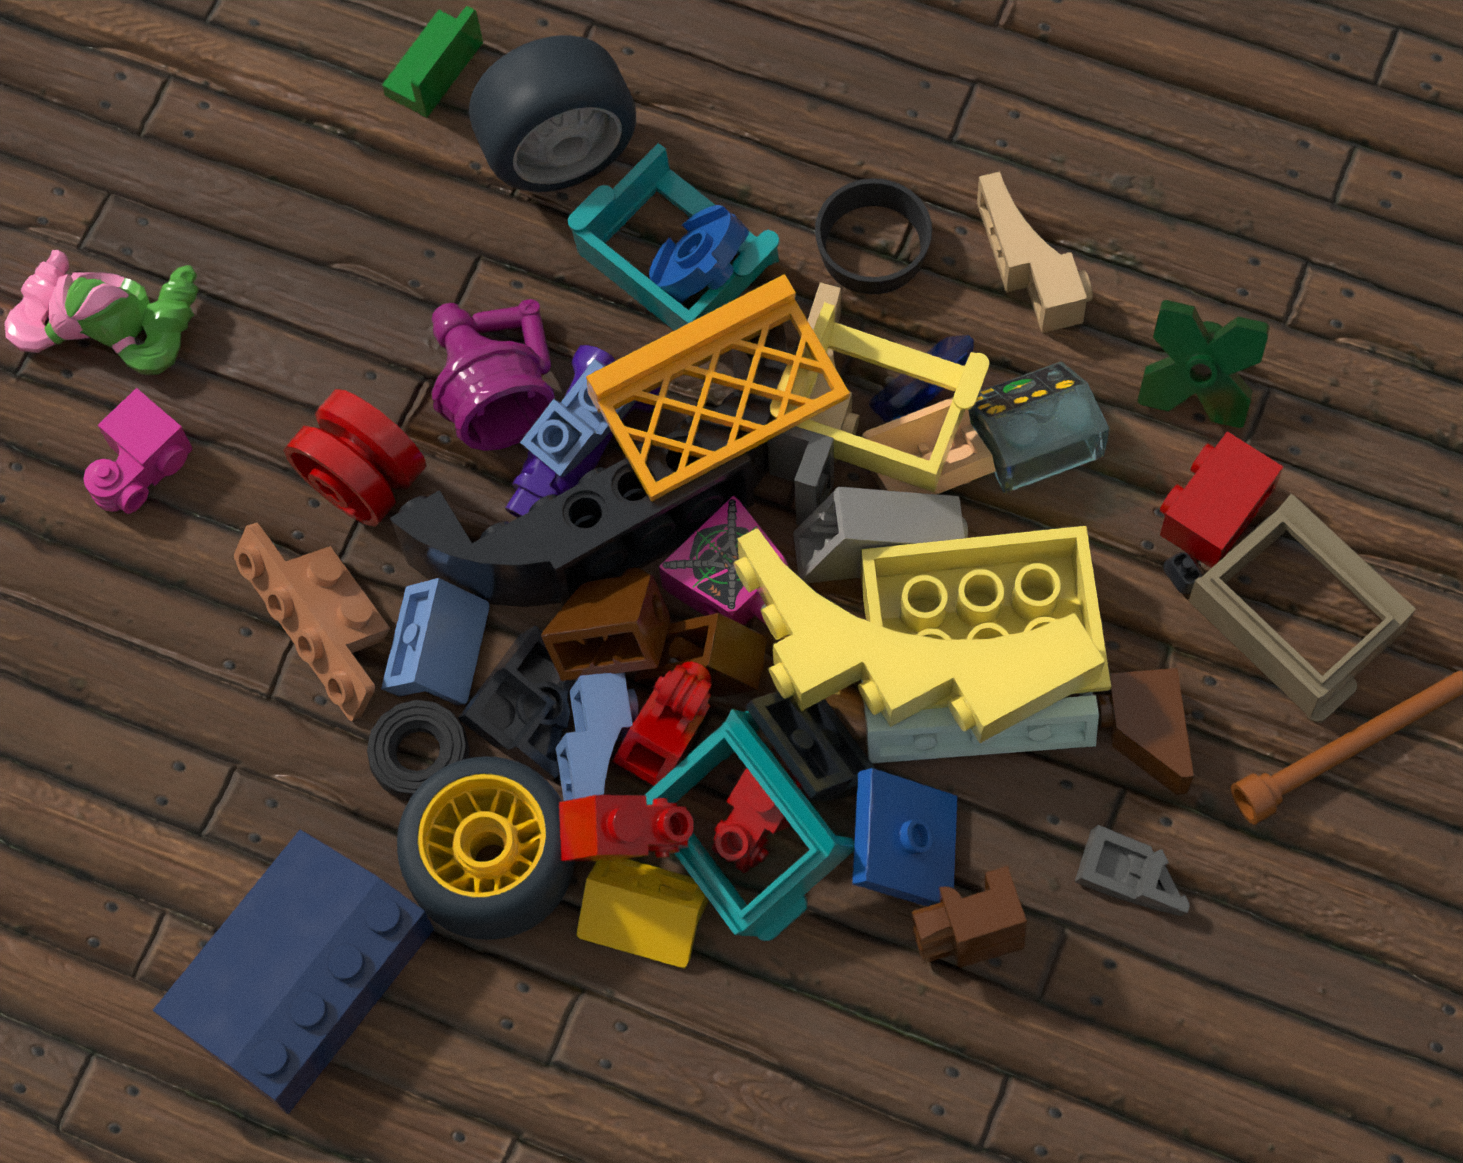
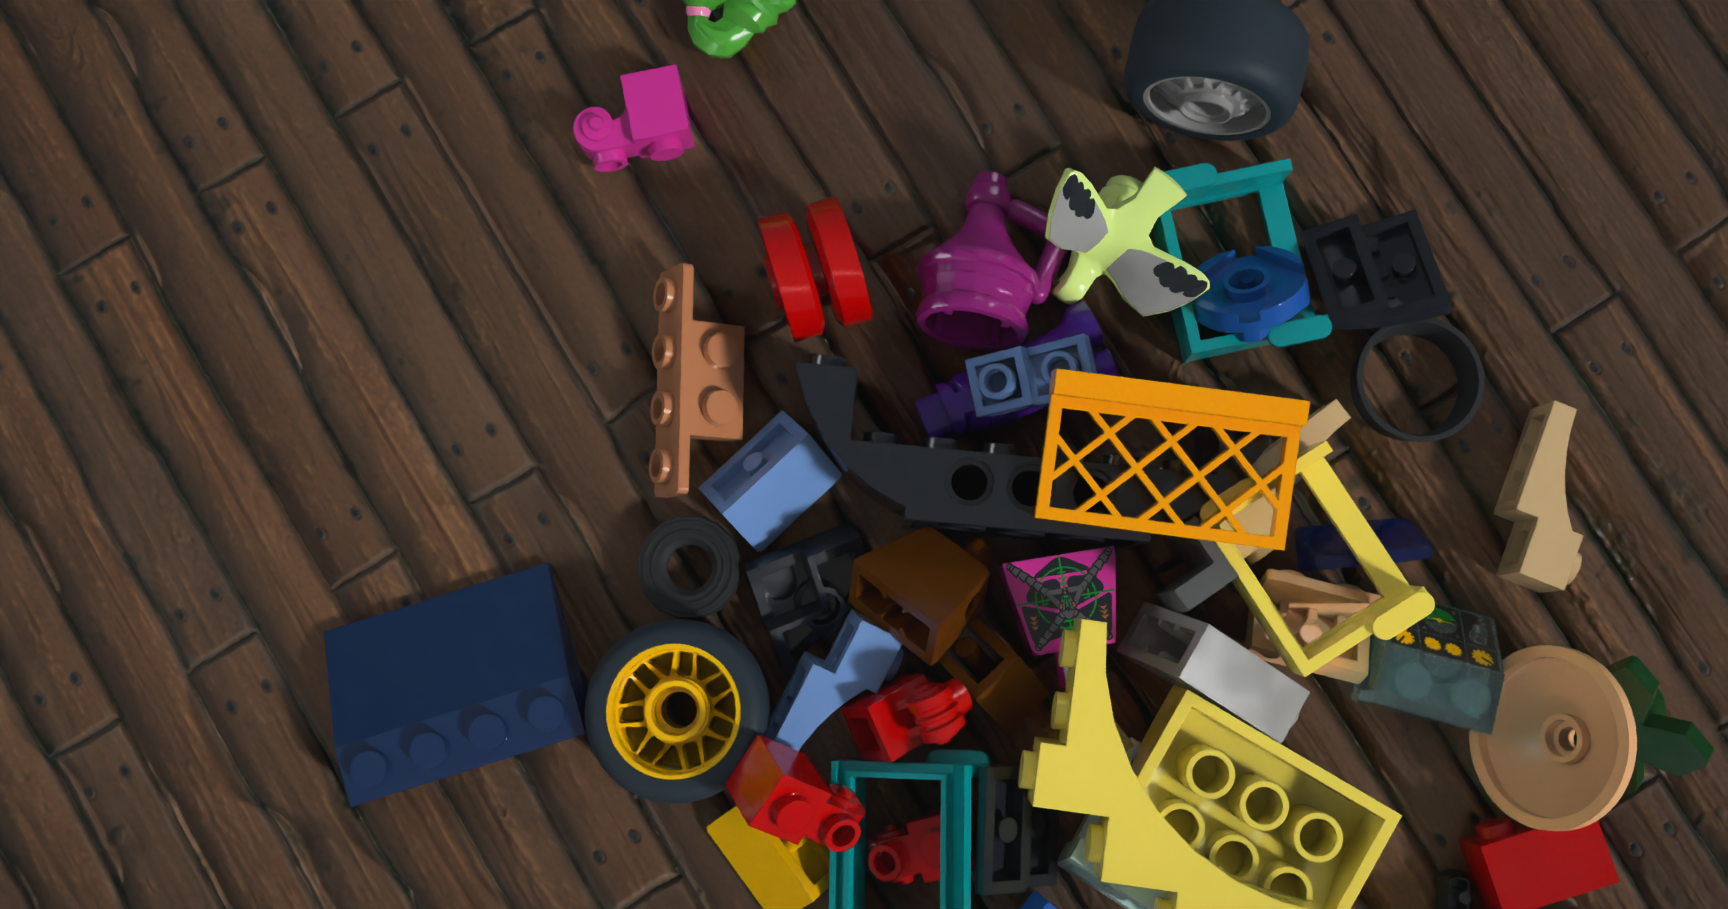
camera: 30 degrees right, 15 degrees up
none -> animal [1045,167,1210,317]
none -> black slope [1300,209,1452,330]
none -> light nougat dish [1469,645,1637,831]

